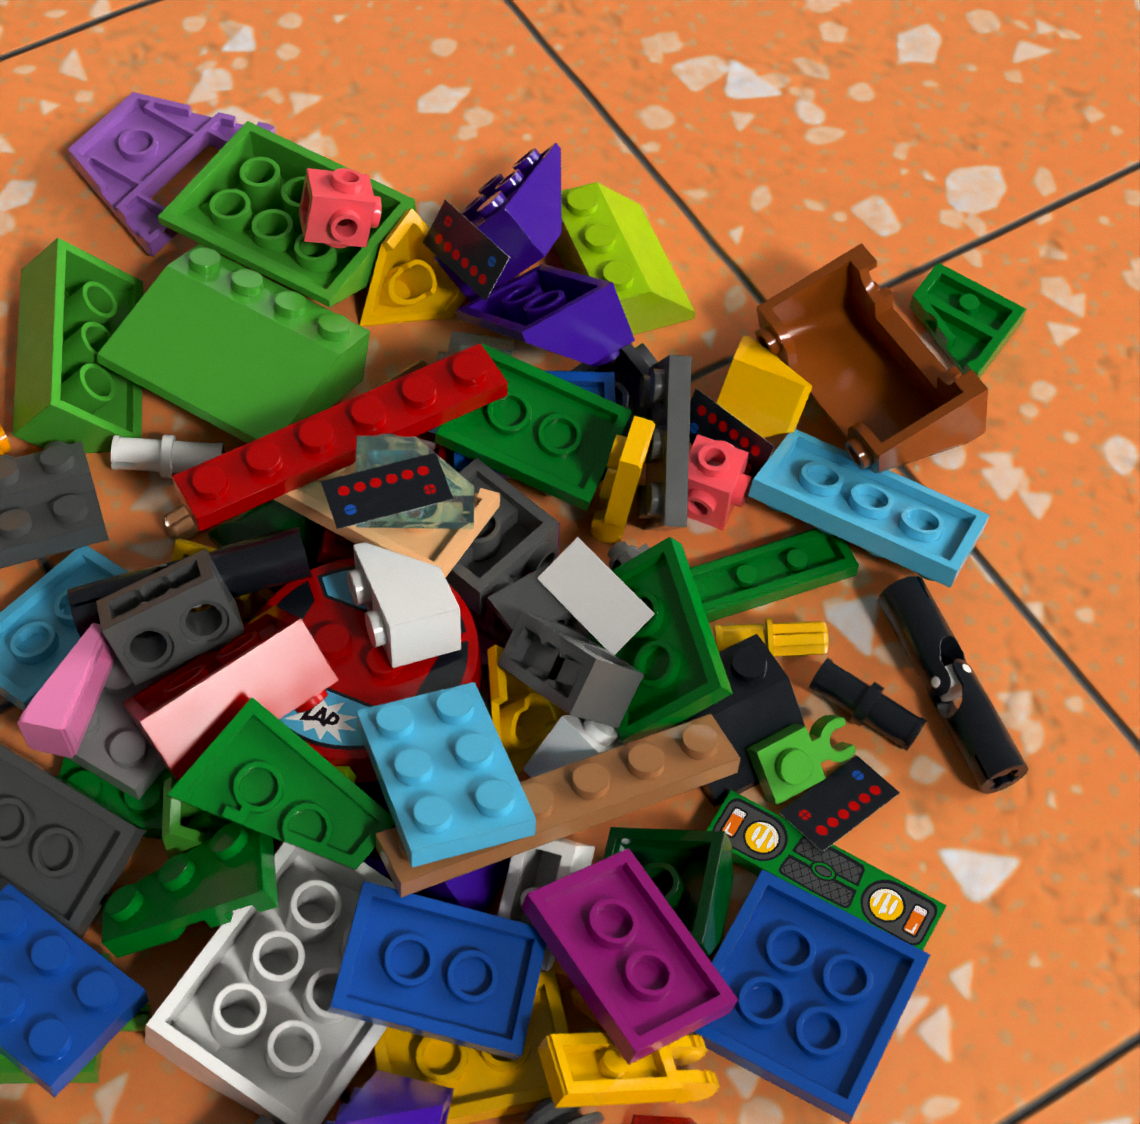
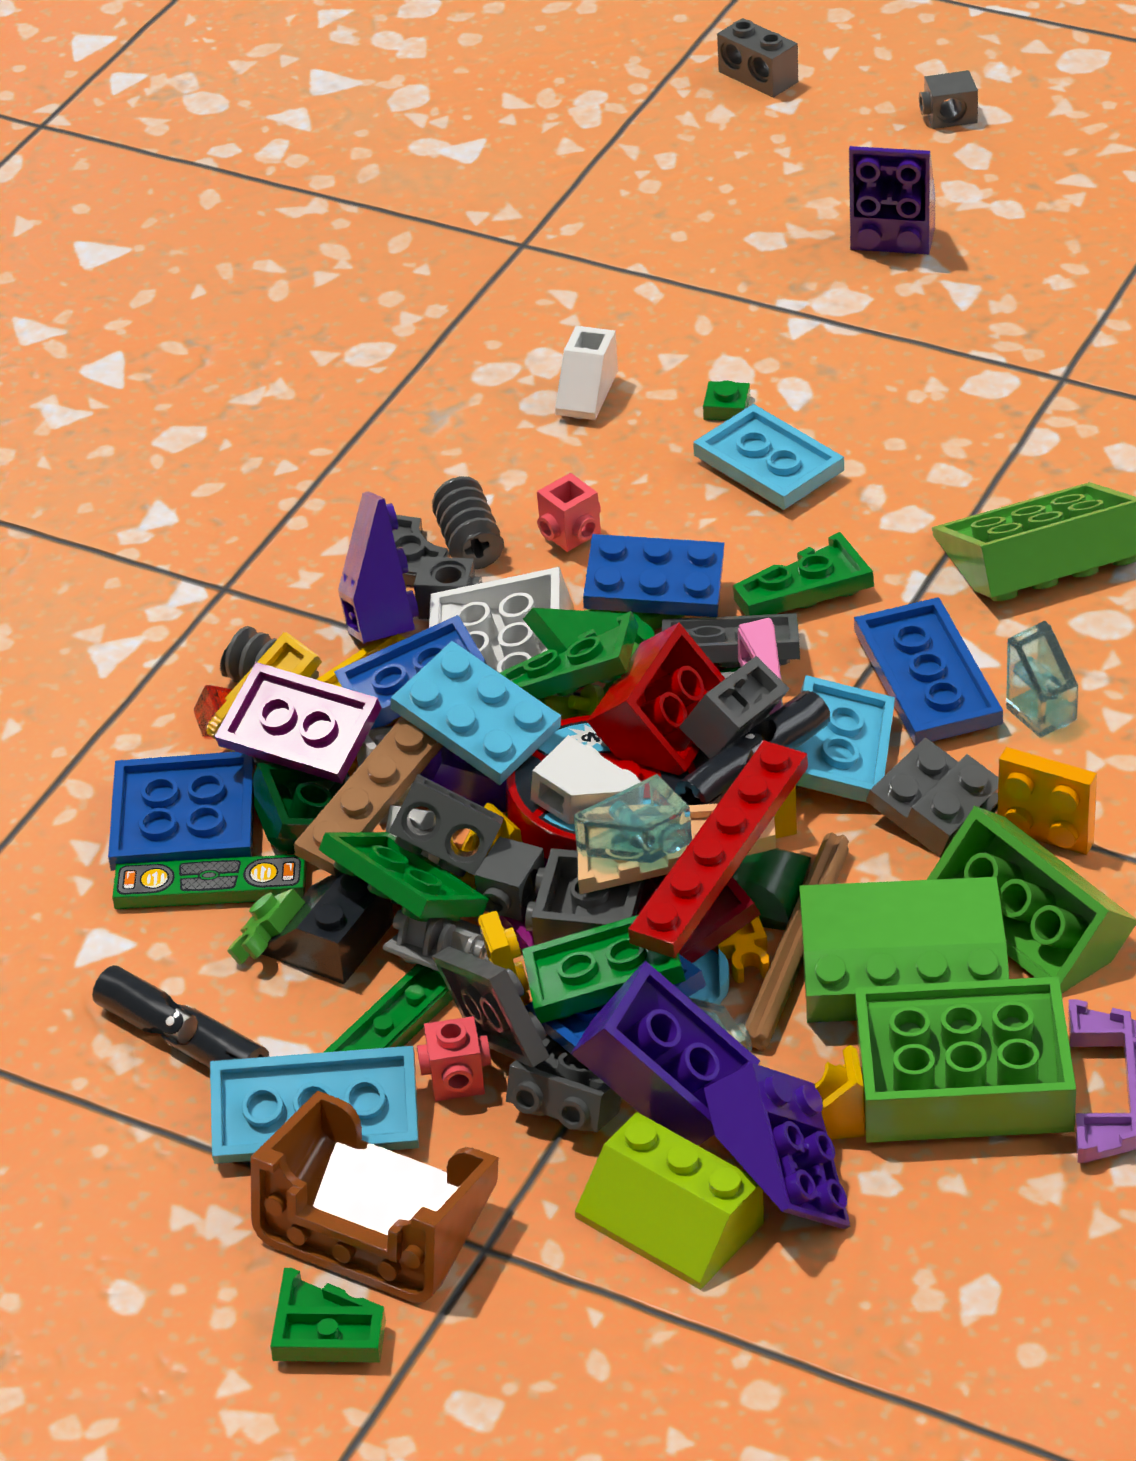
camera: 155 degrees right, 15 degrees down
white pin [111,434,225,478] -> none
coral brick [299,168,381,248] -> none
black sticker [321,452,453,529] -> none
black sticker [423,199,510,302] -> none
white sticker [537,537,655,655] -> none
black sticker [689,388,775,488] -> none
yellow axle [714,618,829,657] -> none
yellow slope [716,336,812,438] -> none
black sticker [779,755,900,852] -> none
black pin [809,658,927,751] -> none

